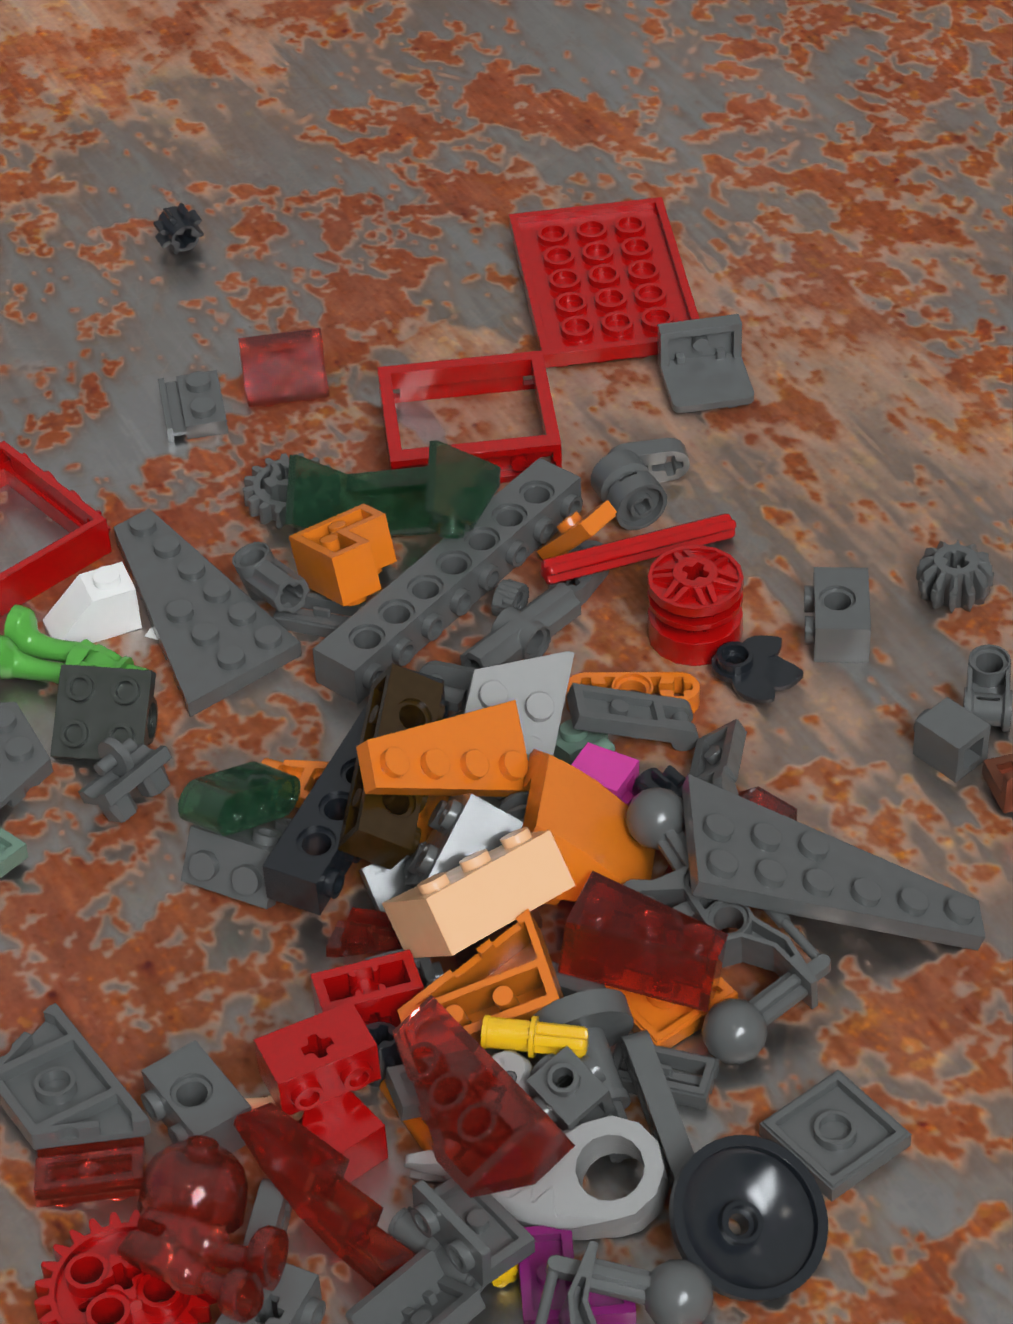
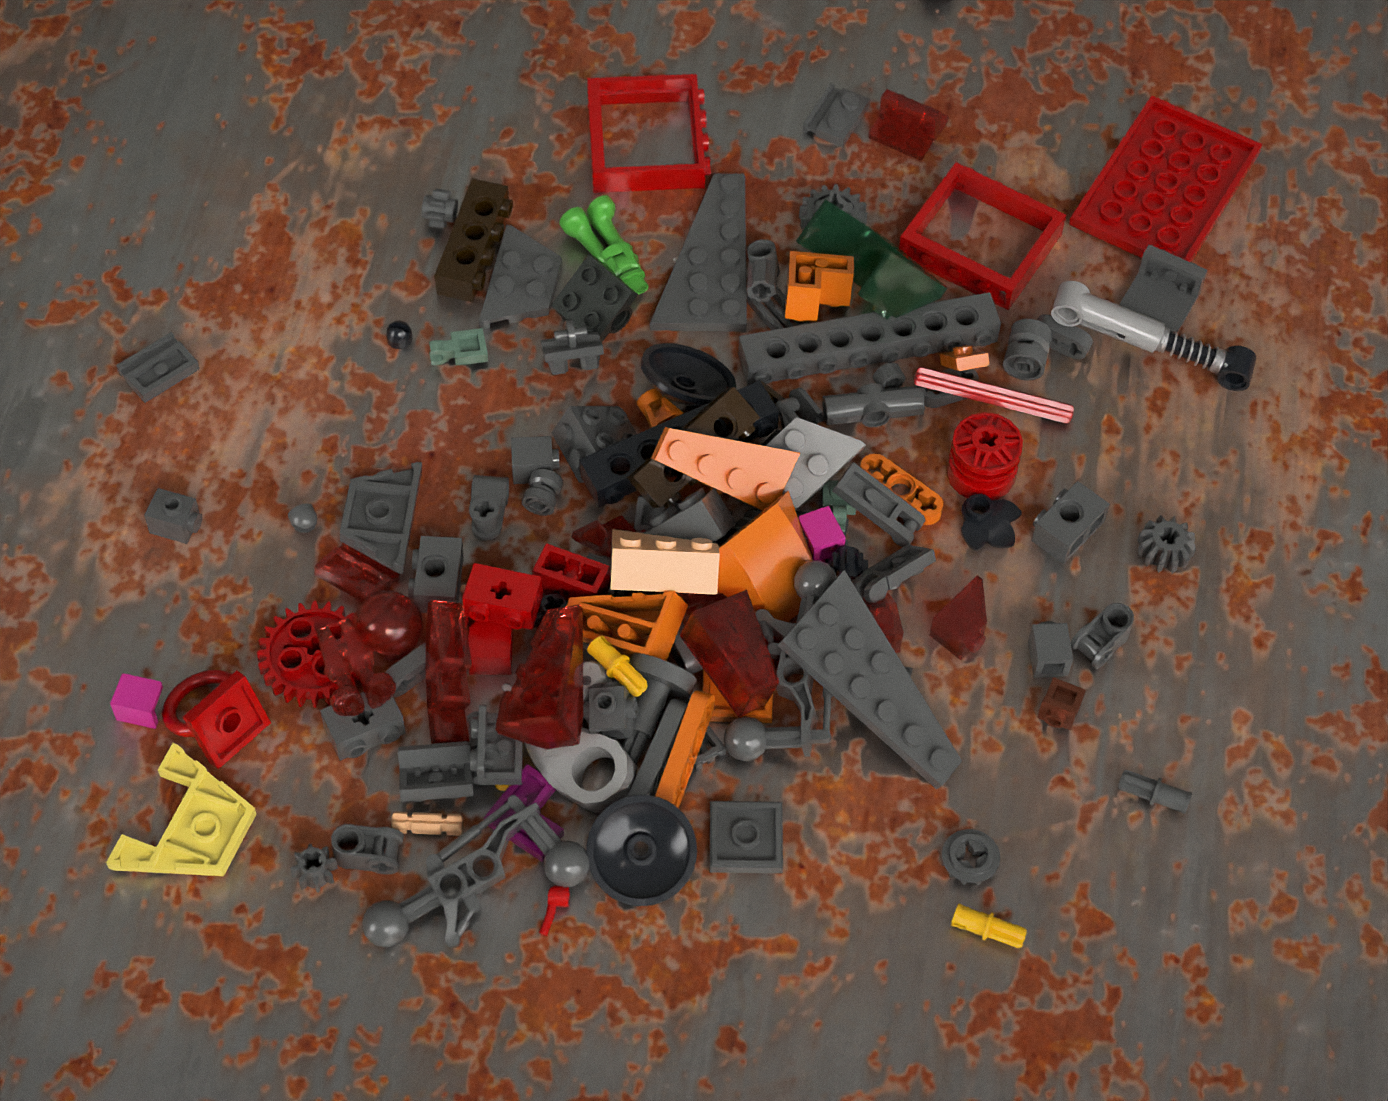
camera: 35 degrees right, 15 degrees up
white slope [43,562,142,643] -> none
clear green beam [178,761,301,836] -> none
none -> dark grey piece [469,475,509,541]
none -> dark grey brick [511,436,560,484]
none -> dark grey wheel [522,469,563,516]
none -> black dish [641,343,736,407]
none -> orange beam [655,690,715,809]
none -> clear red slope [929,575,987,660]
none -> piece [1051,281,1256,391]

